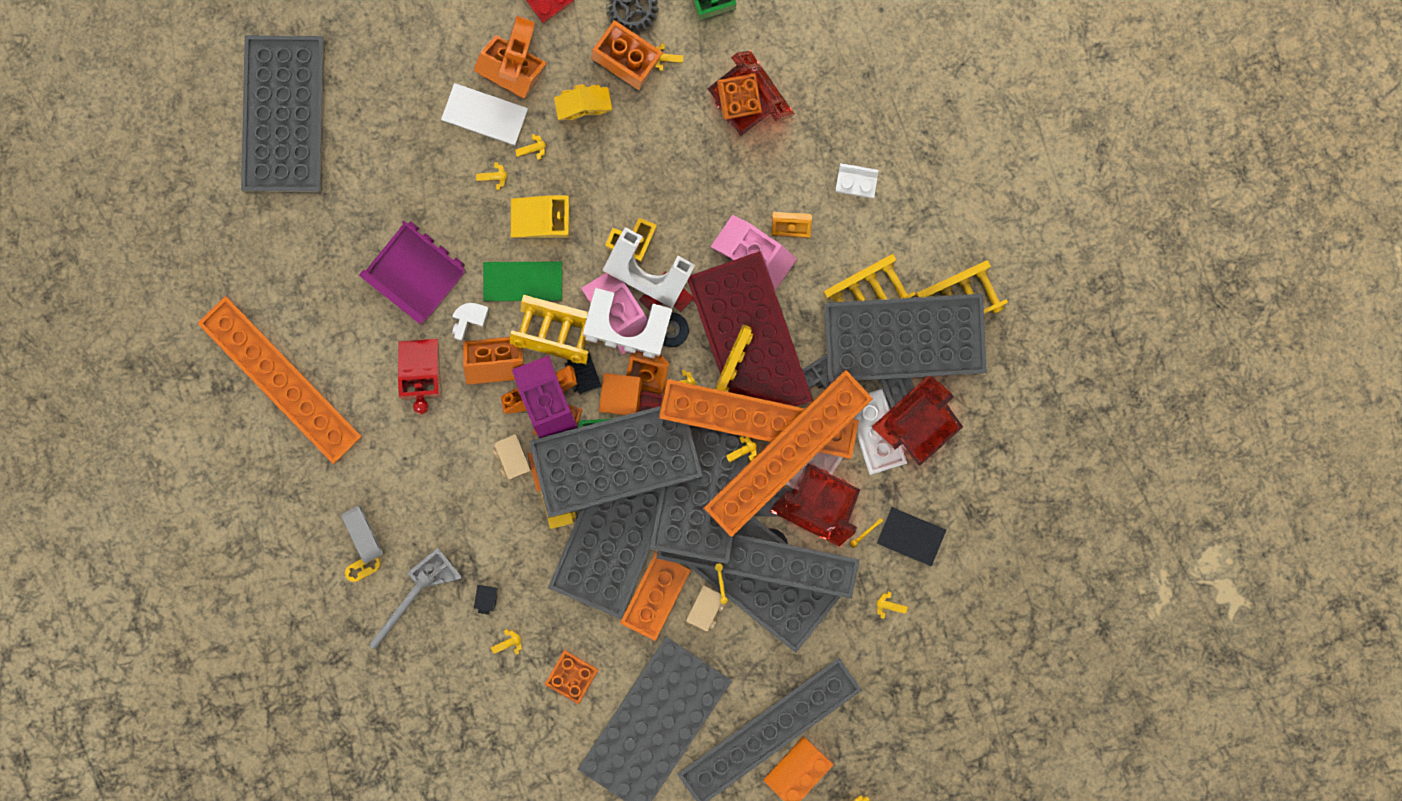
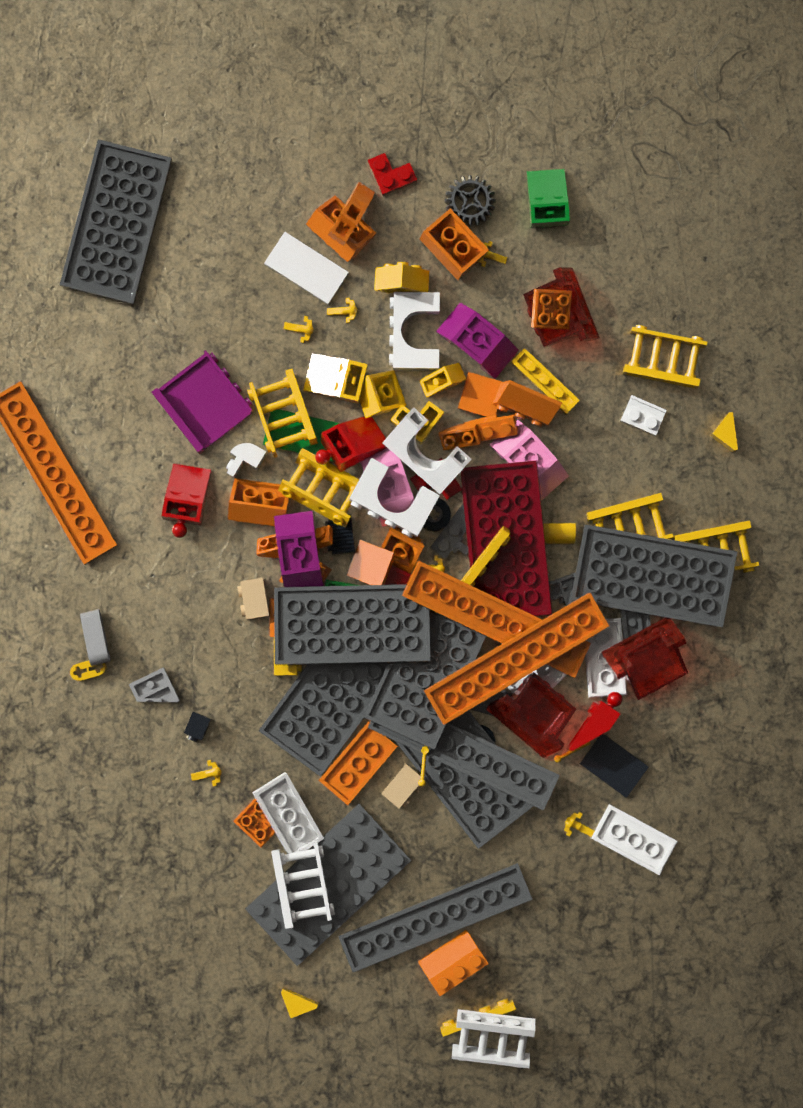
camera: 10 degrees right, 0 degrees up
light grey piece [370,570,435,649] -> none
yellow piece [726,436,757,463] -> none
light orange slope [771,212,812,238] -> none
none -> yellow fence [247,369,318,458]
none -> white plate [252,772,324,854]
none -> white fence [271,842,335,929]
none -> red slope [315,416,387,473]
none -> yellow slope [360,370,406,418]
none -> white arch [389,292,440,371]
none -> yellow slope [419,363,466,398]
none -> dark grey hinge [430,503,469,559]
none -> magenta slope [436,303,519,379]
none -> orange slope [438,415,519,451]
none -> orange tile [458,372,502,417]
none -> orange slope [492,380,562,428]
none -> yellow plate [511,348,580,414]
none -> yellow brick [544,523,576,544]
none -> red slope [566,692,623,751]
none -> white tile [591,804,678,875]
none -> yellow fence [622,325,707,389]
none -> yellow slope [711,412,738,452]

